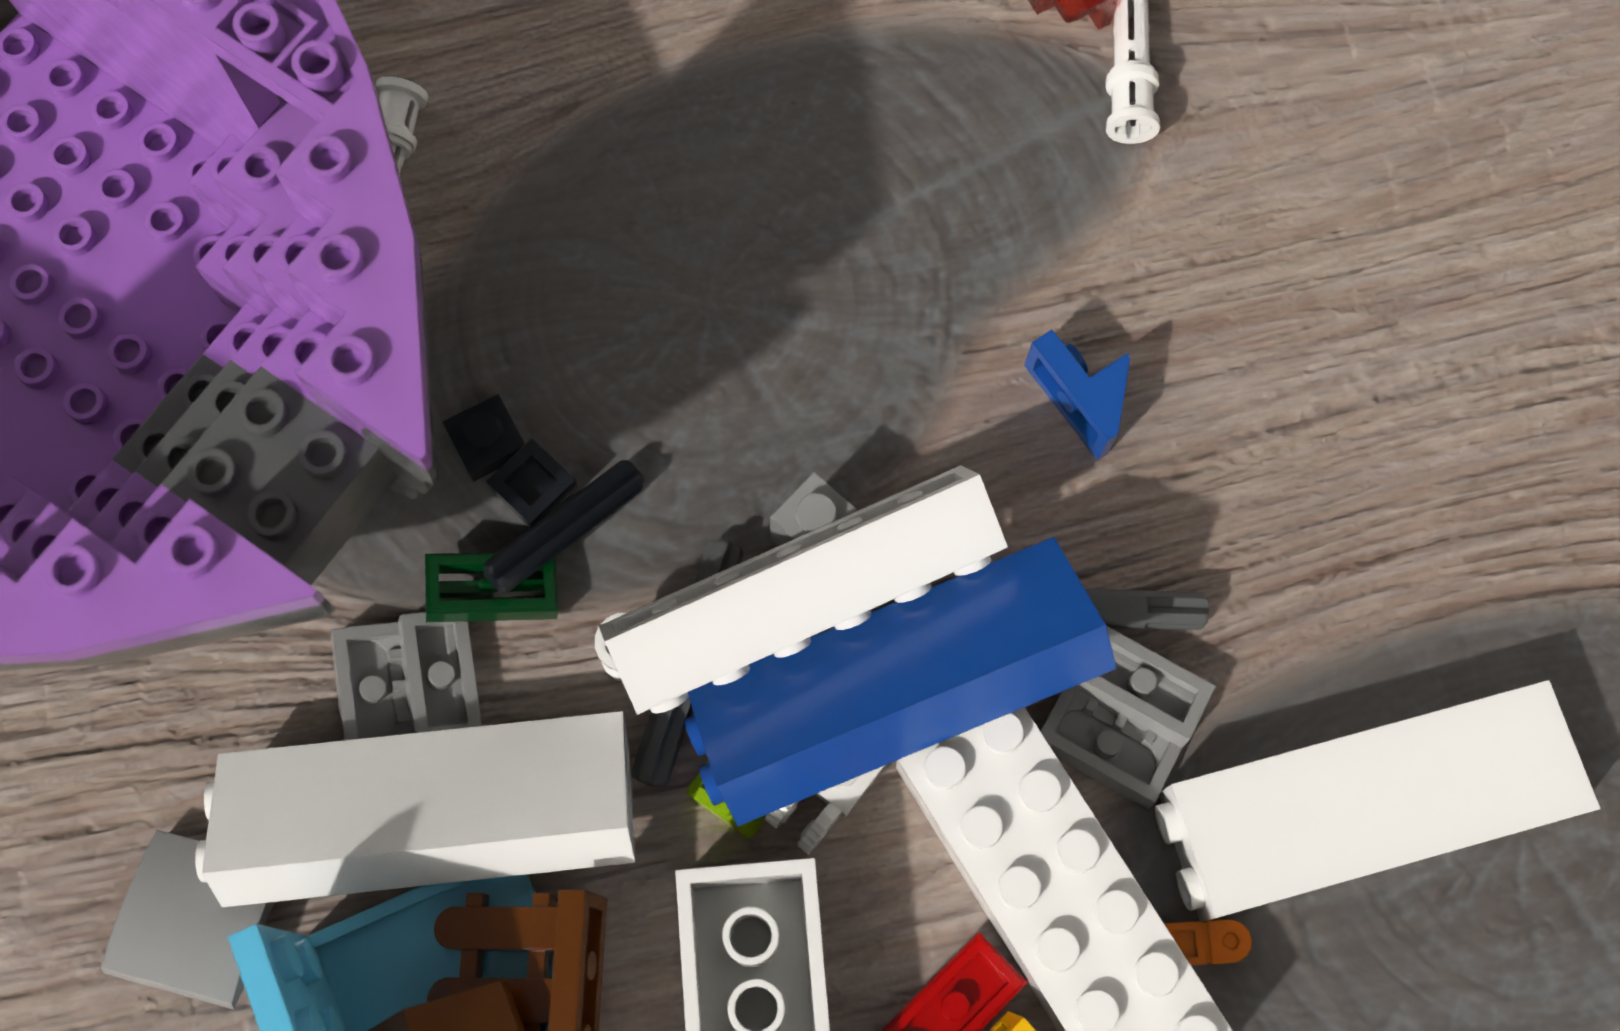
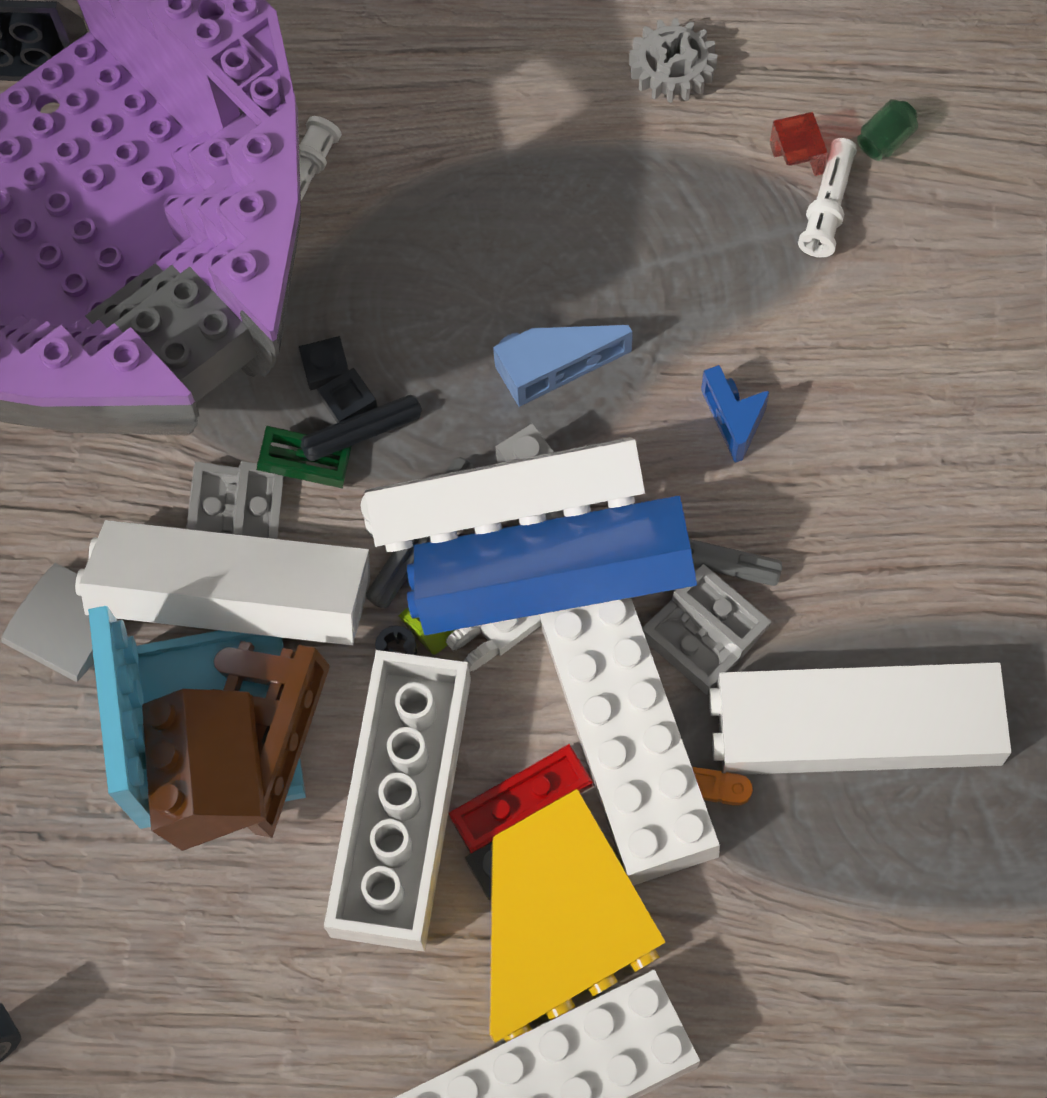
camera: 20 degrees right, 5 degrees down
none -> black bush [375,625,418,655]
none -> medium blue slope [493,325,632,407]

